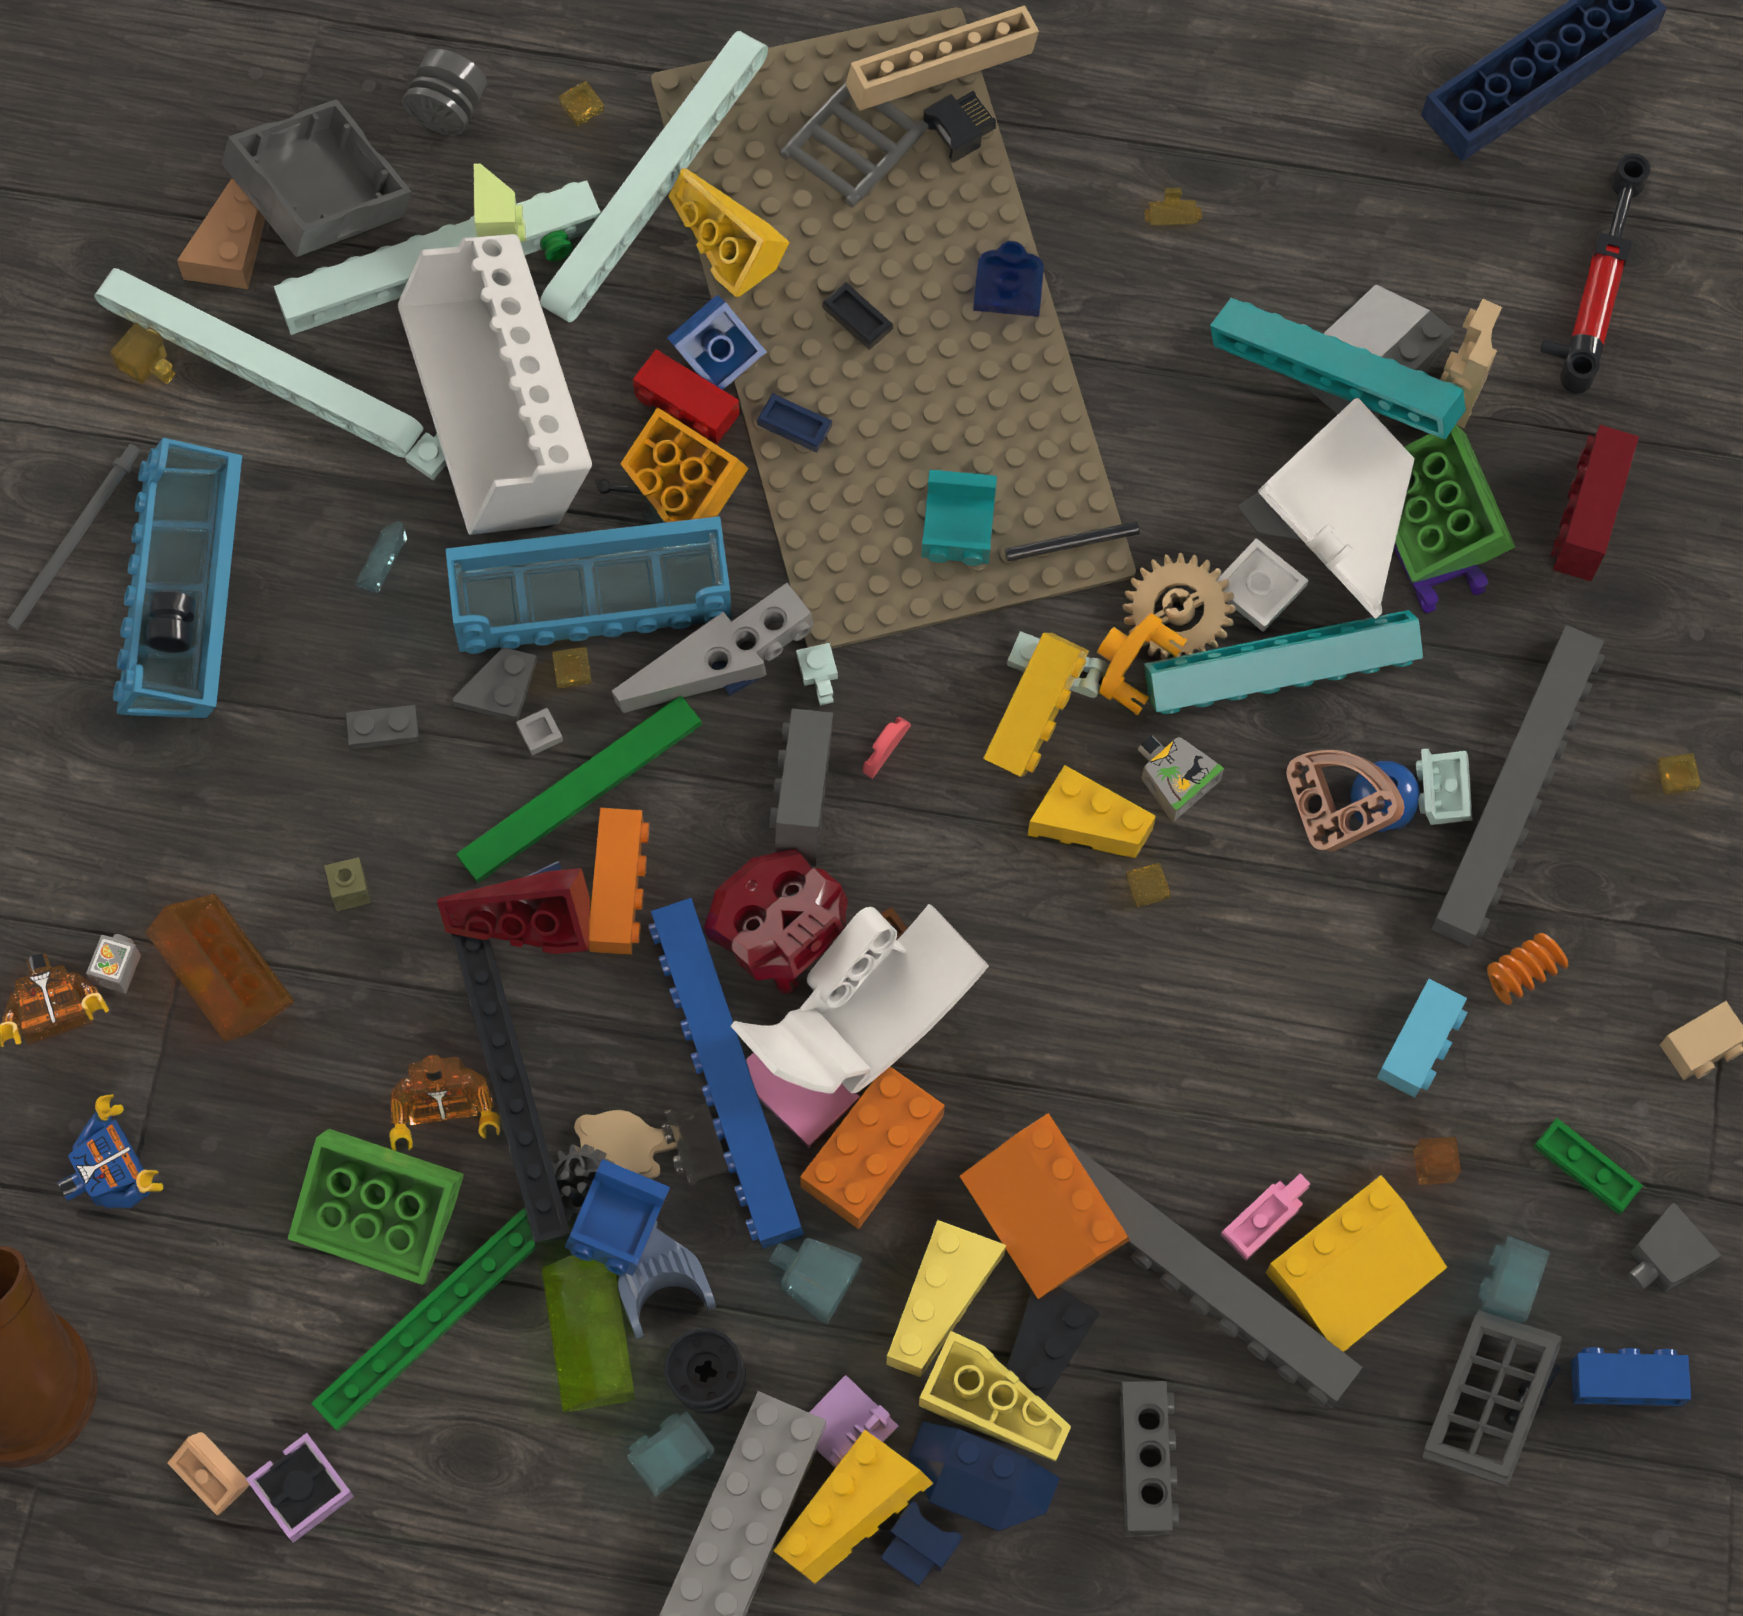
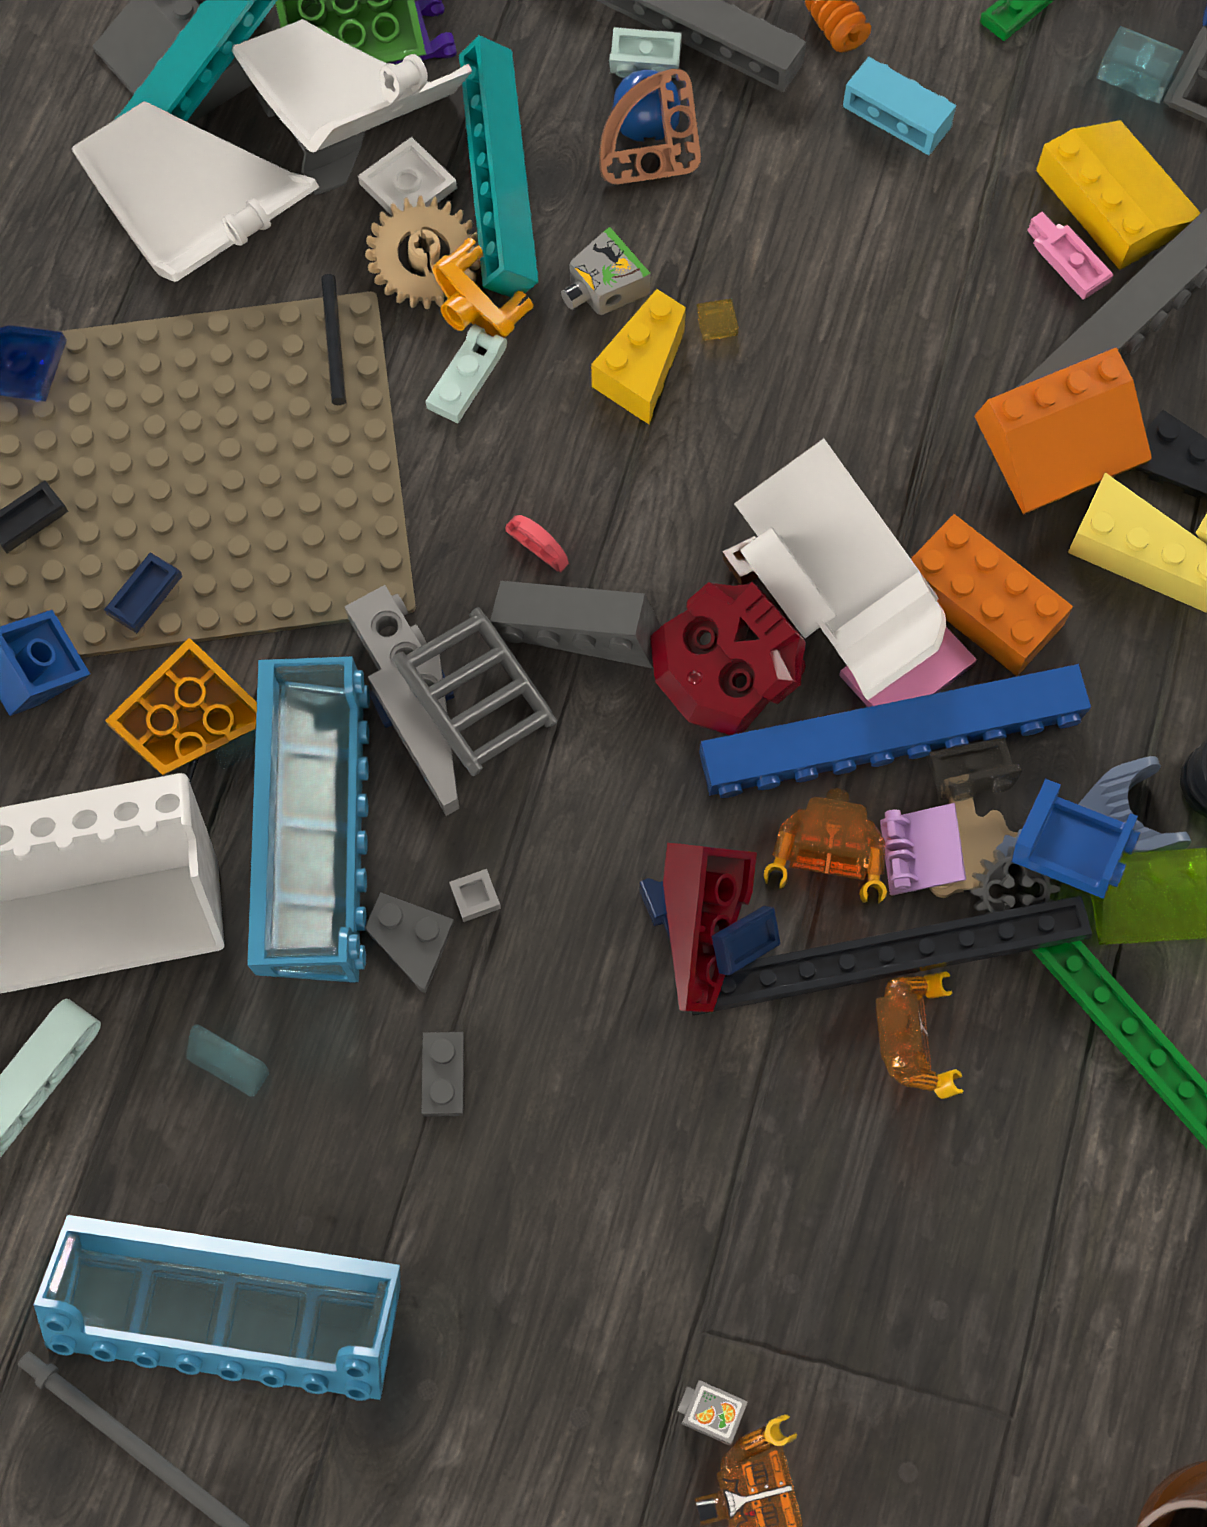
camera: 80 degrees left, 0 degrees up
torso [57,1094,163,1209] -> none
black wheel [145,591,196,653] -> none
clear orange slope [145,894,294,1042] -> none
bright green slope [288,1129,464,1285] -> none
olive brick [324,857,371,911] -> none
light aqua plate [405,432,447,480] -> none
green tile [456,696,702,884] -> none
clear yellow plate [552,647,592,688] -> none
orange brick [589,808,650,955] -> none
red brick [633,349,740,445] -> none
clear light blue torso [769,1238,862,1325] -> none
light aqua plate [796,643,838,705] -> none
teal panel [921,469,997,566] -> none
yellow wedge [983,633,1089,777] -> none
clear orange brick [1414,1136,1461,1185] -> none
none -> white panel [72,101,319,282]
none -> dark grey bar [392,607,558,776]
none -> dark blue tile [712,906,781,975]
none -> clear orange torso [764,788,887,903]
none -> lavender hinge [880,803,966,896]

